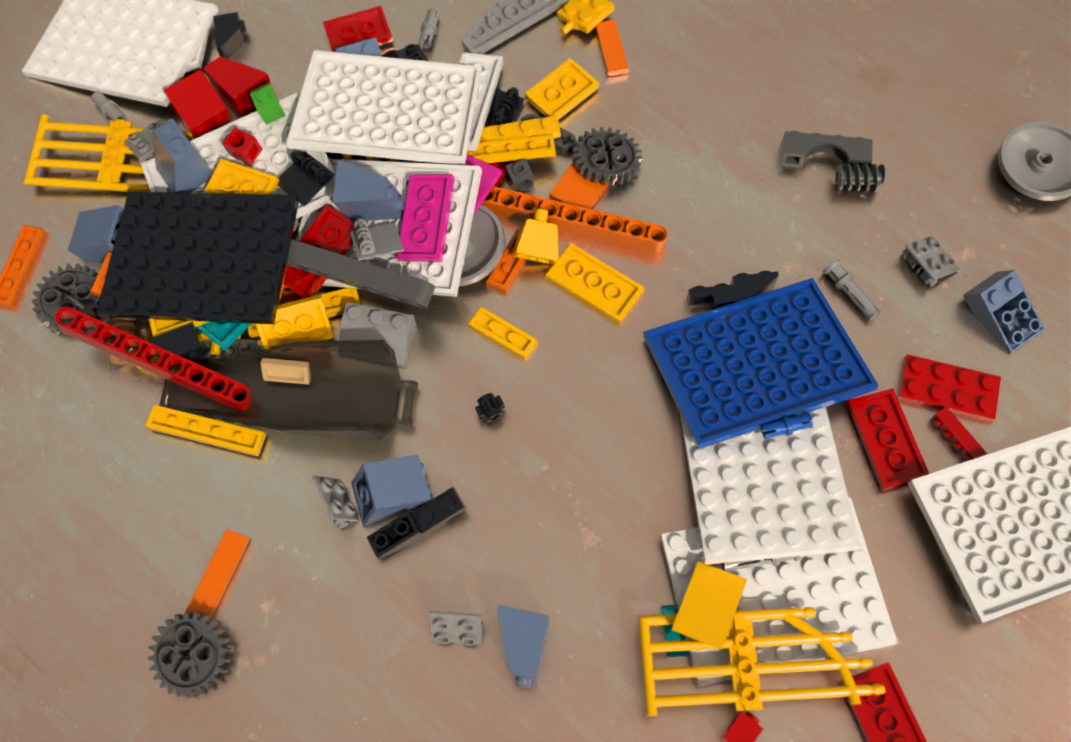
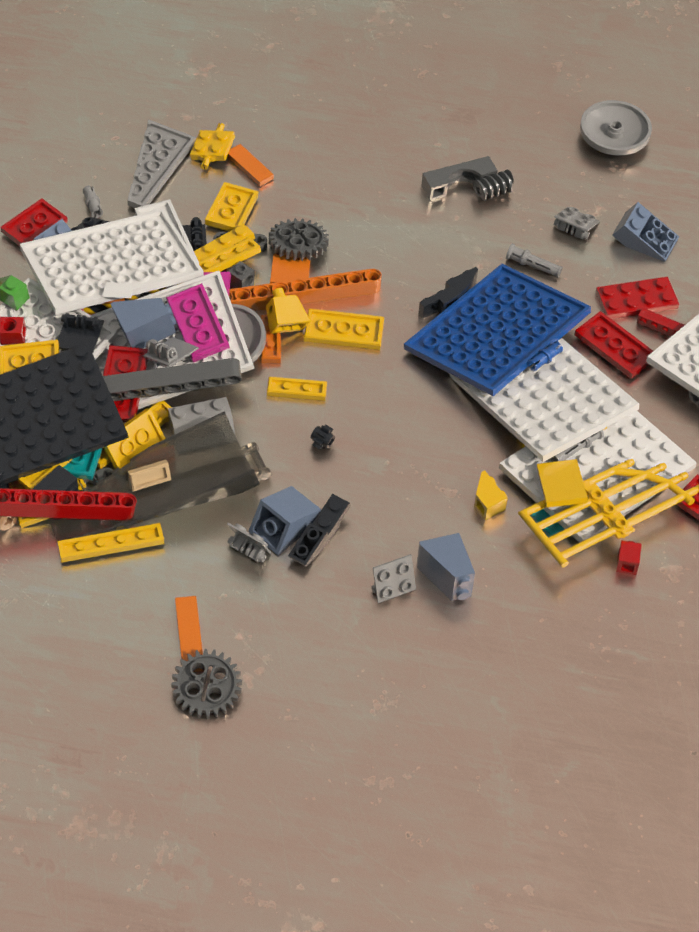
camera: 35 degrees left, 15 degrees down
none -> white sticker [102,282,135,298]
none -> yellow slope [474,470,508,520]

